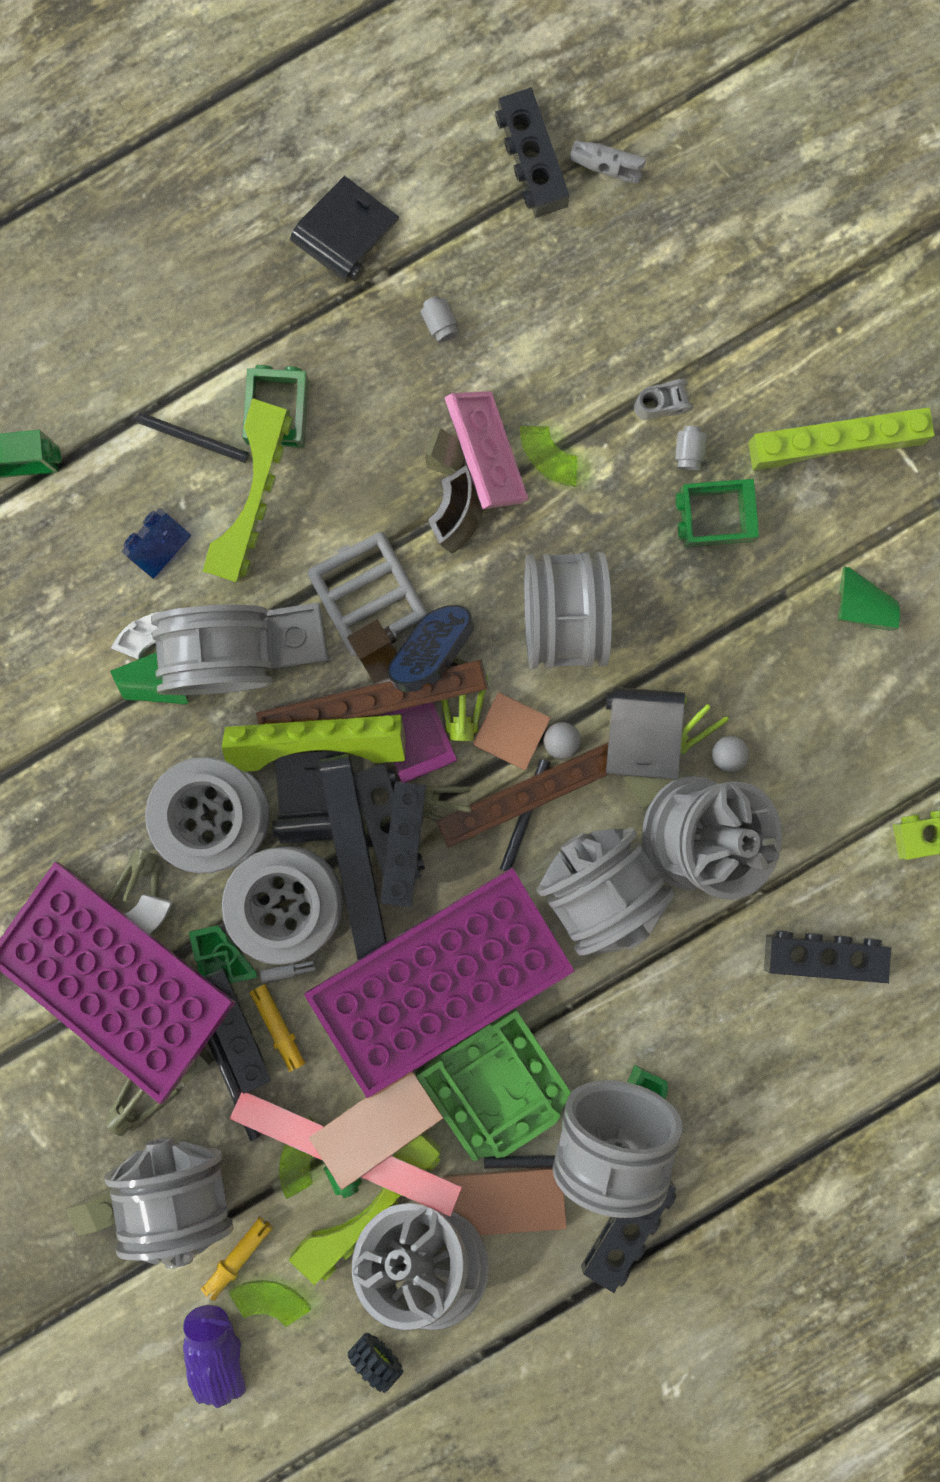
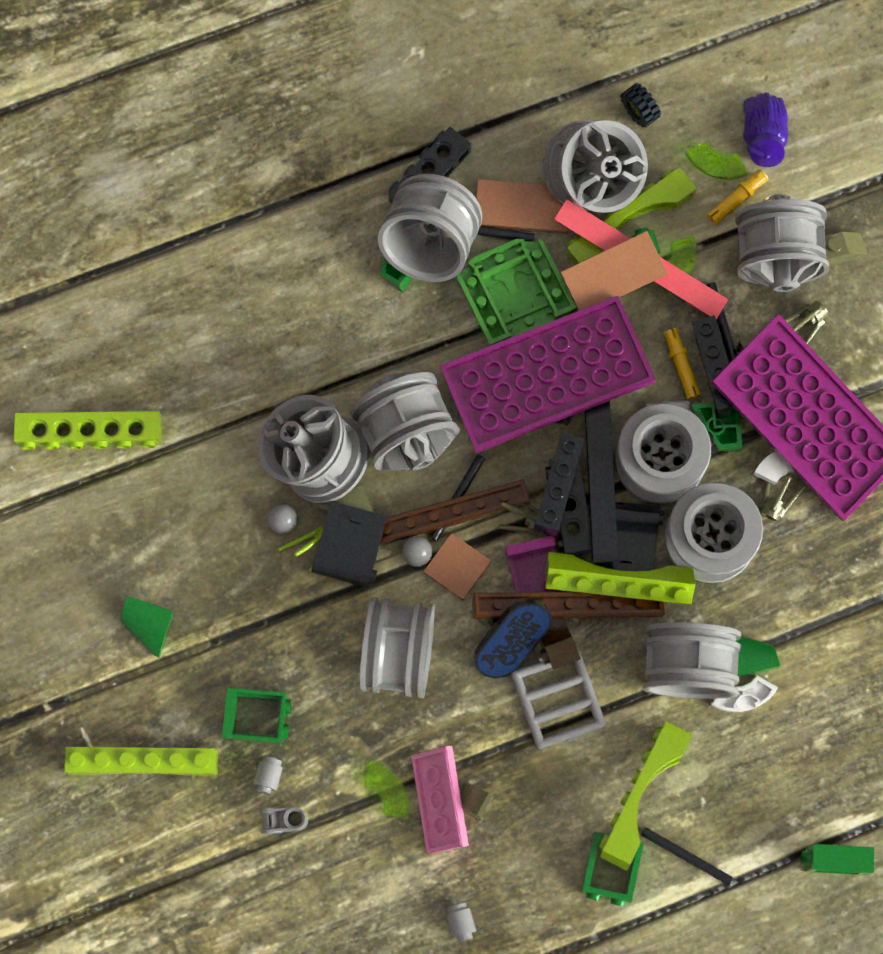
camera: 170 degrees left, 10 degrees down
clear blue bracket [122,508,192,579] -> none
light grey tile [262,602,329,670] -> none
dark brown brick [428,465,483,554] -> none
lime plant [441,674,488,741] -> none
black brick [764,931,891,984] -> none

